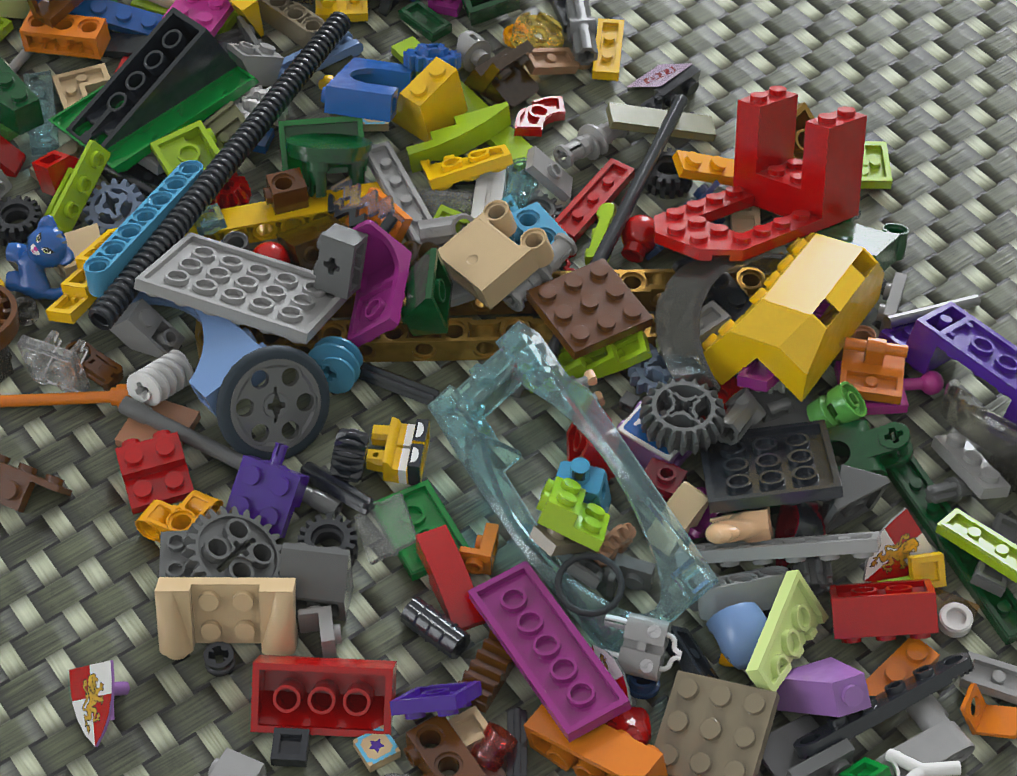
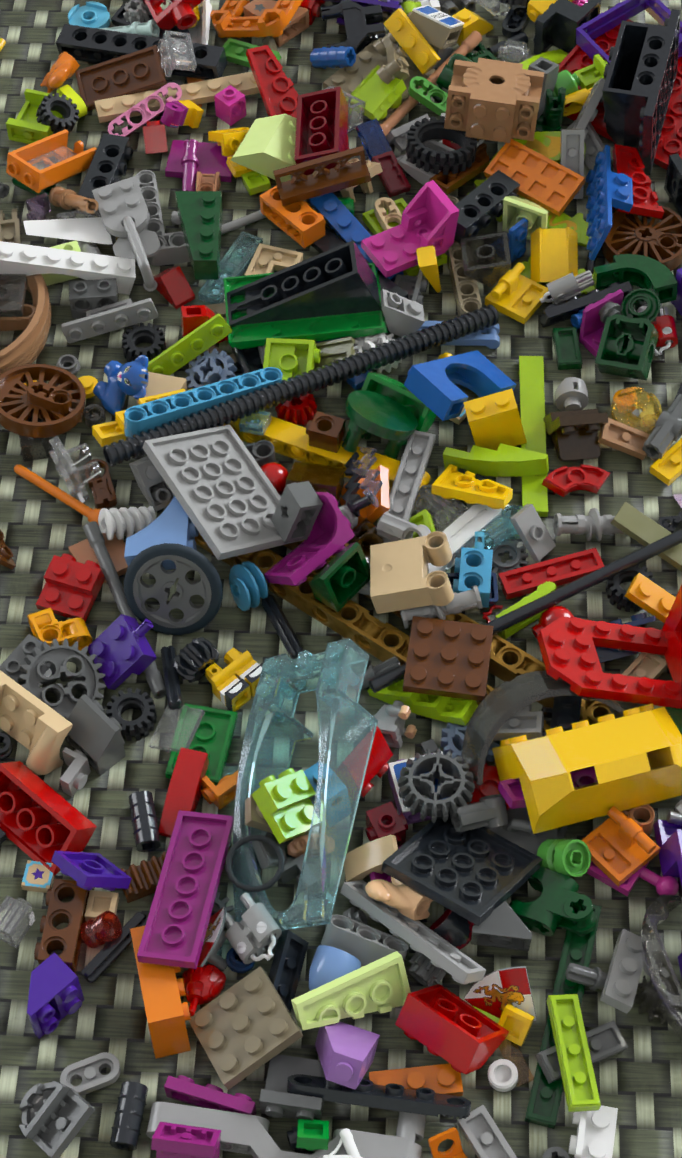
camera: 40 degrees right, 5 degrees up
blue gear [403,43,462,73] -> none

